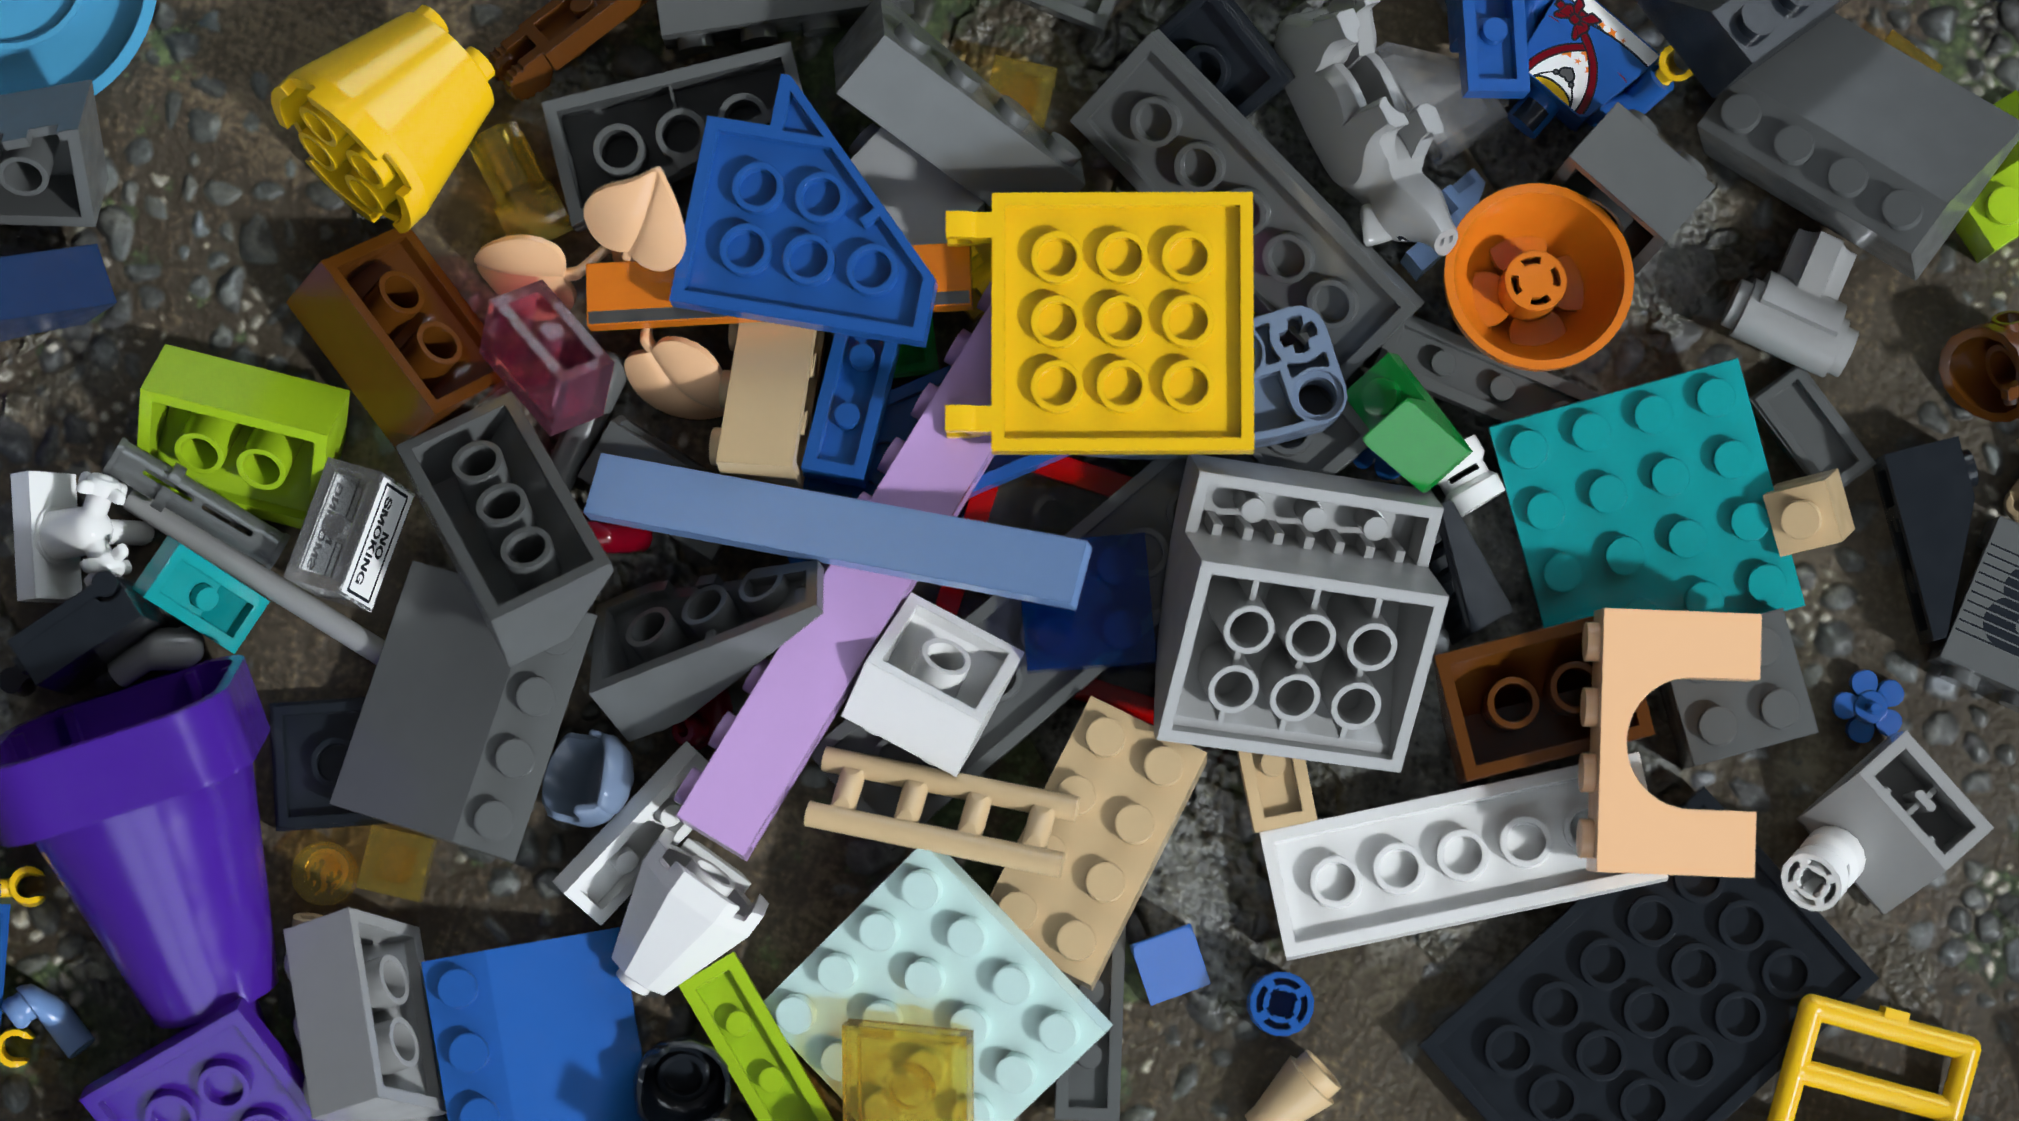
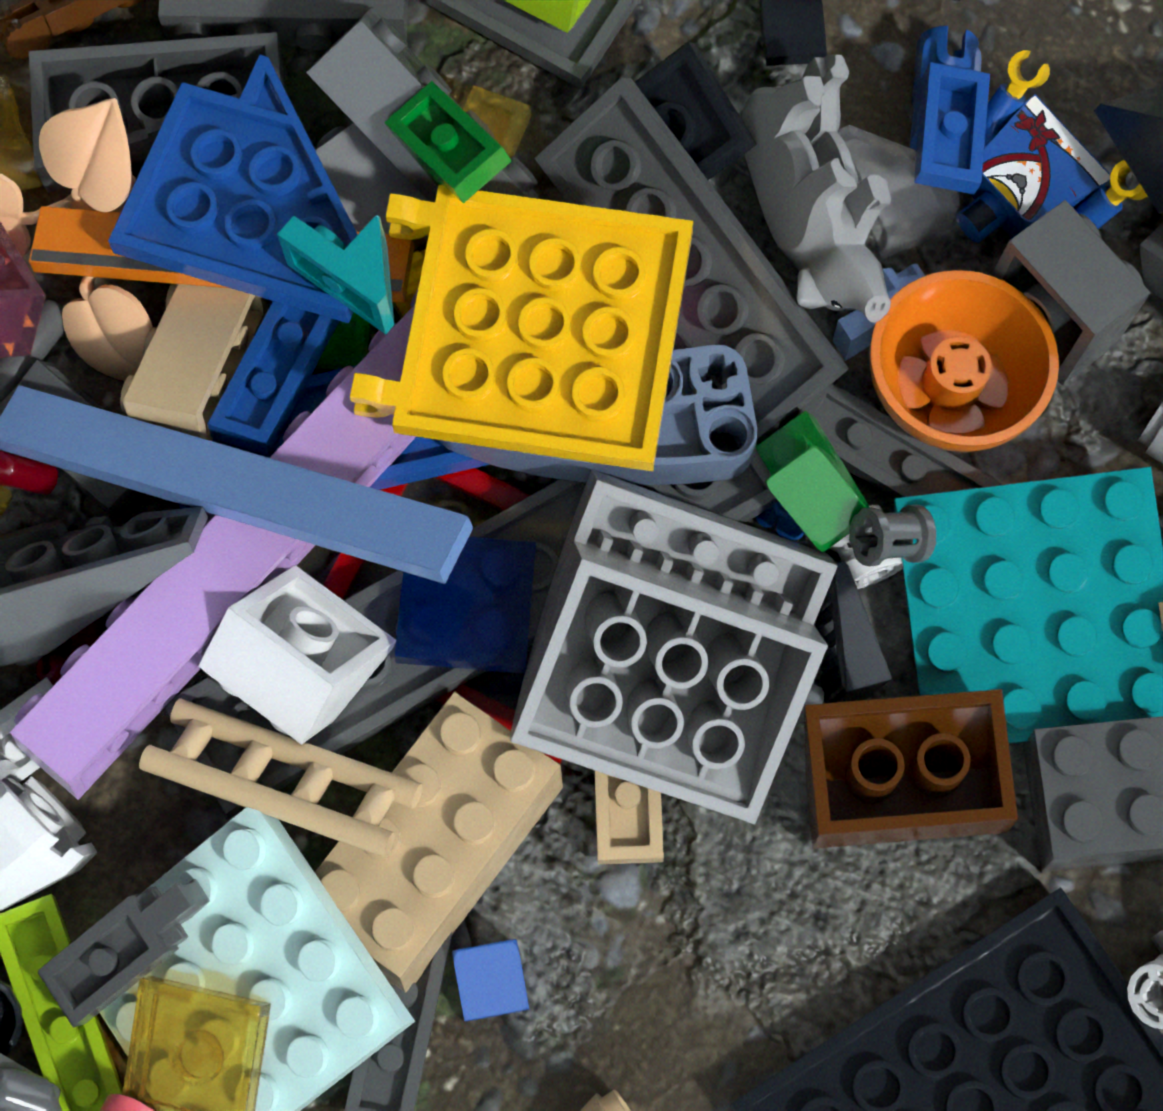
camera: 10 degrees right, 10 degrees down
blue wheel [1246,972,1314,1036] -> none
white plate [1259,752,1668,961] -> none
light nougat arch [1576,608,1762,878] -> none
none -> dark grey hinge [38,879,210,1028]
none -> teal slope [277,215,394,334]
none -> green slope [384,81,512,204]
none -> dark grey bush [849,505,936,567]

